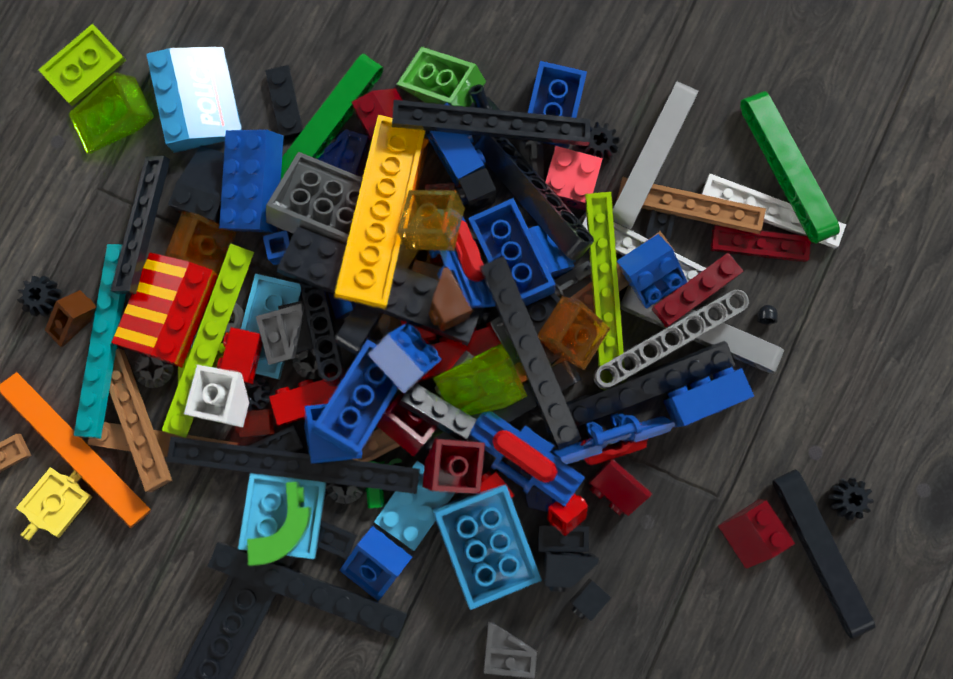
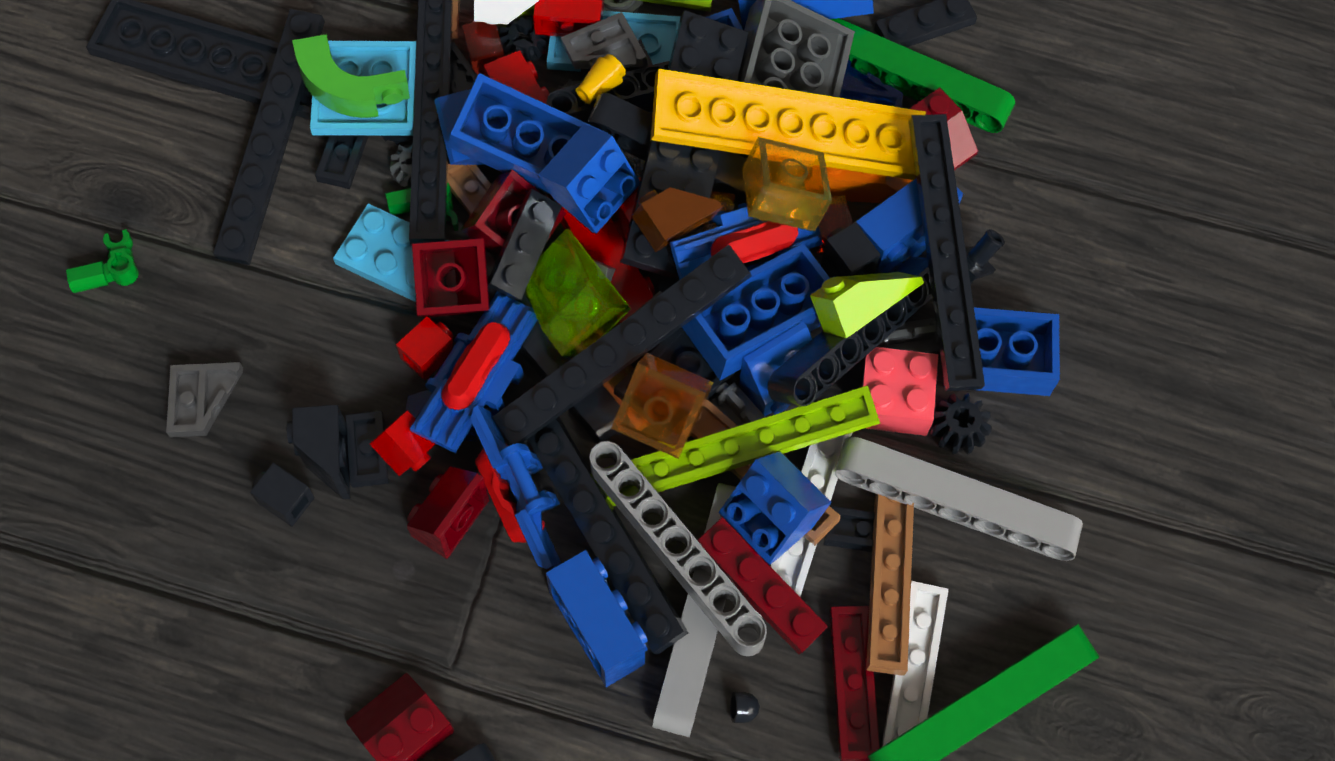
camera: 80 degrees right, 15 degrees down
blue slope [339,526,412,601] -> none
bright green slope [397,47,486,107] -> none
dark azure slope [432,485,541,610] -> none
none -> yellow cone [576,54,626,104]
none -> slope [810,272,924,338]

